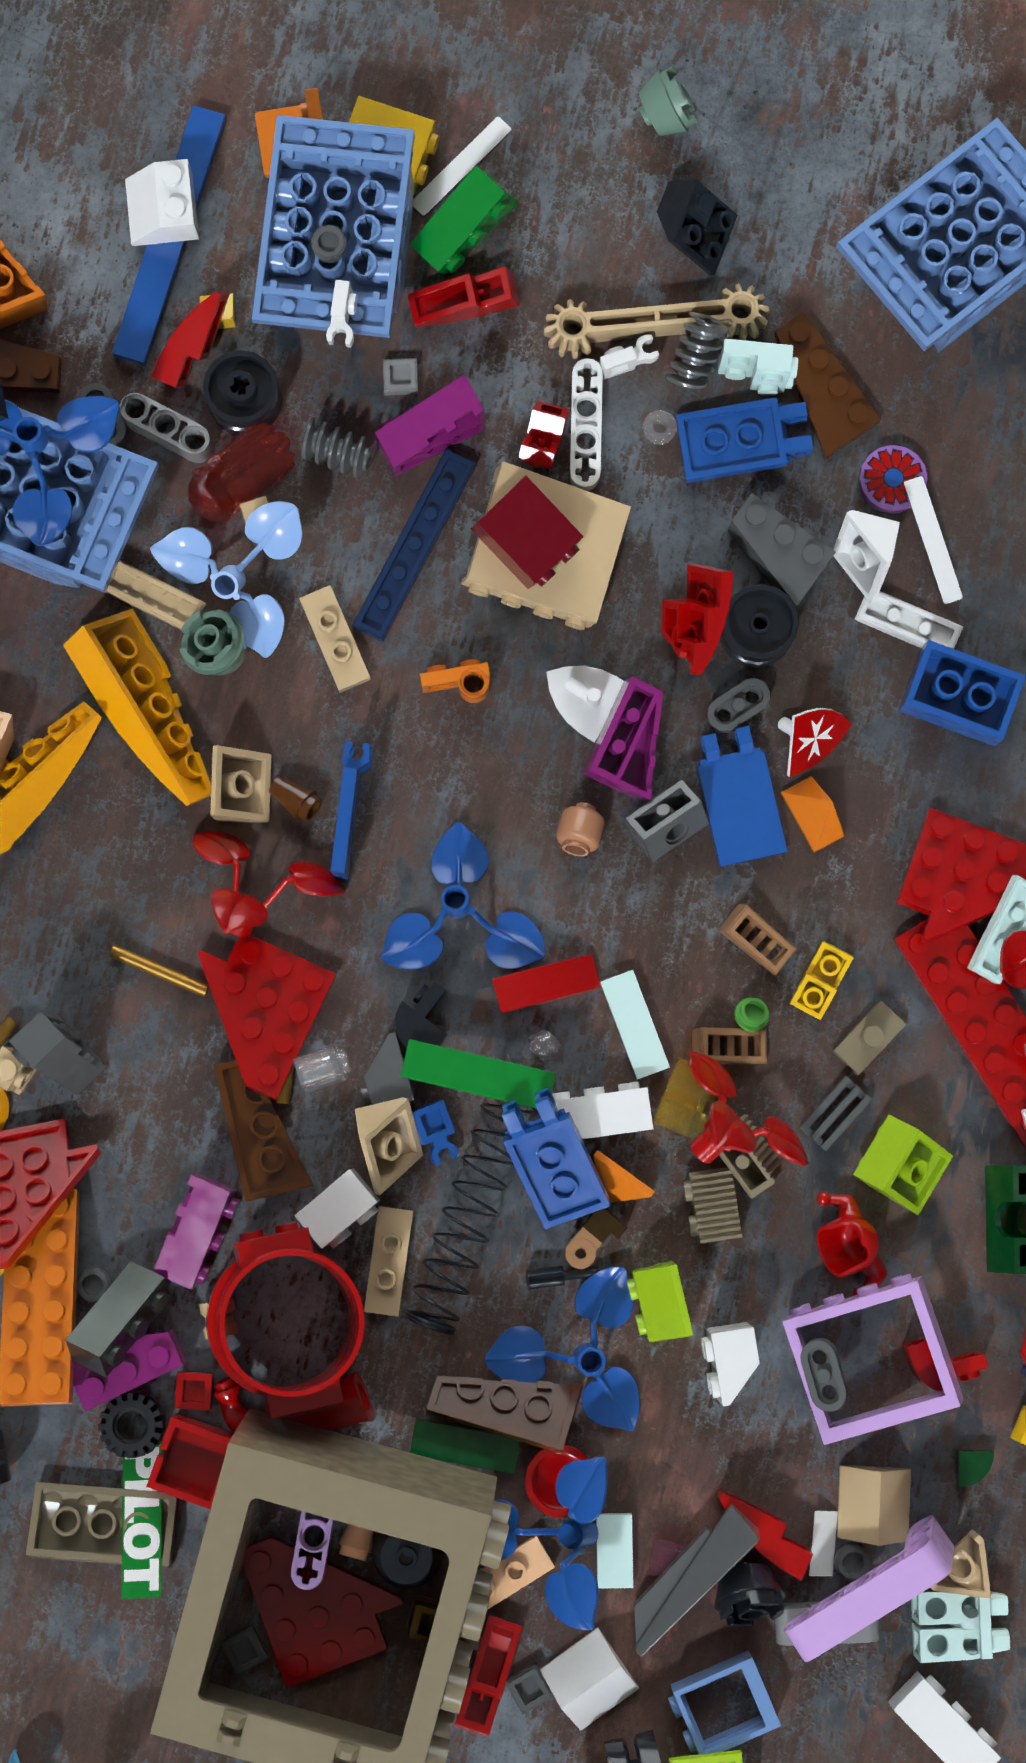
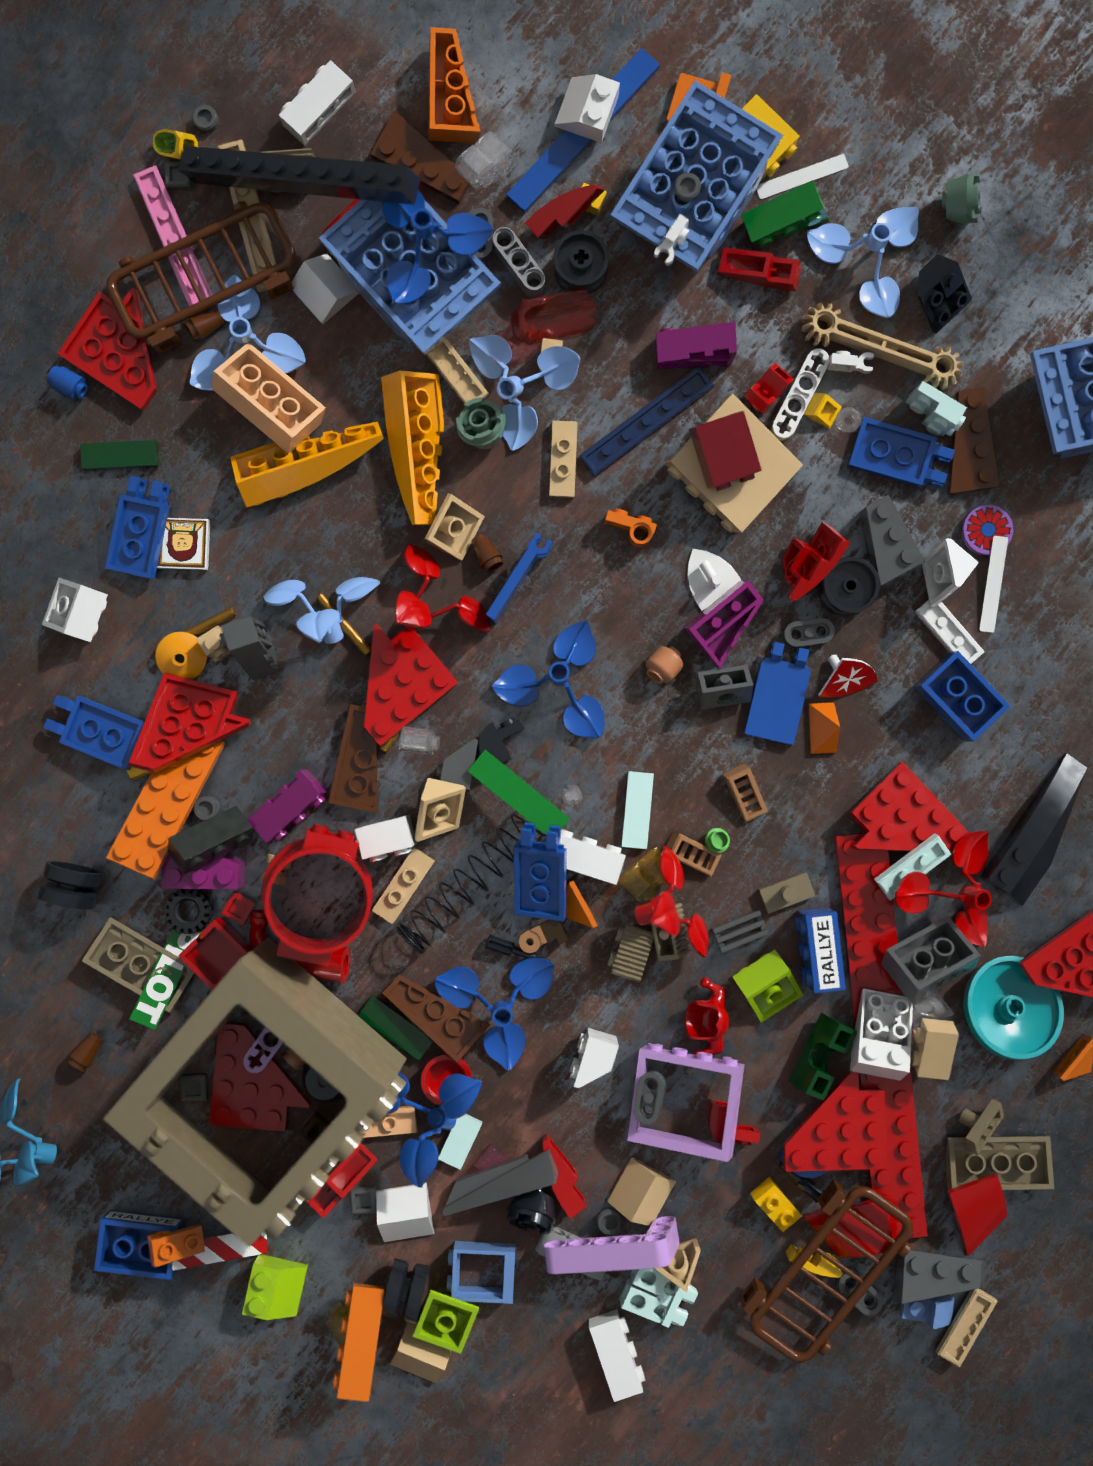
camera: 25 degrees right, 5 degrees up
dark grey piece [302,417,377,480] -> none
light grey tile [383,358,418,396] -> none
blue plate [412,1099,458,1166] -> none
red slope [492,954,601,1014] -> none
lime slope [627,1261,693,1342] -> none
dark grey piece [665,312,728,390] -> none
yellow slope [790,940,854,1020] -> none
white sticker [809,1511,838,1576] -> none
dark green tile [957,1450,994,1487] -> none
none -> reddish brown cone [67,1032,103,1072]
none -> light blue plant [263,577,380,644]
none -> clear brick [455,130,513,190]
none -> brick [794,907,846,993]
none -> yellow slope [804,393,842,429]
none -> light blue plant [807,207,919,318]

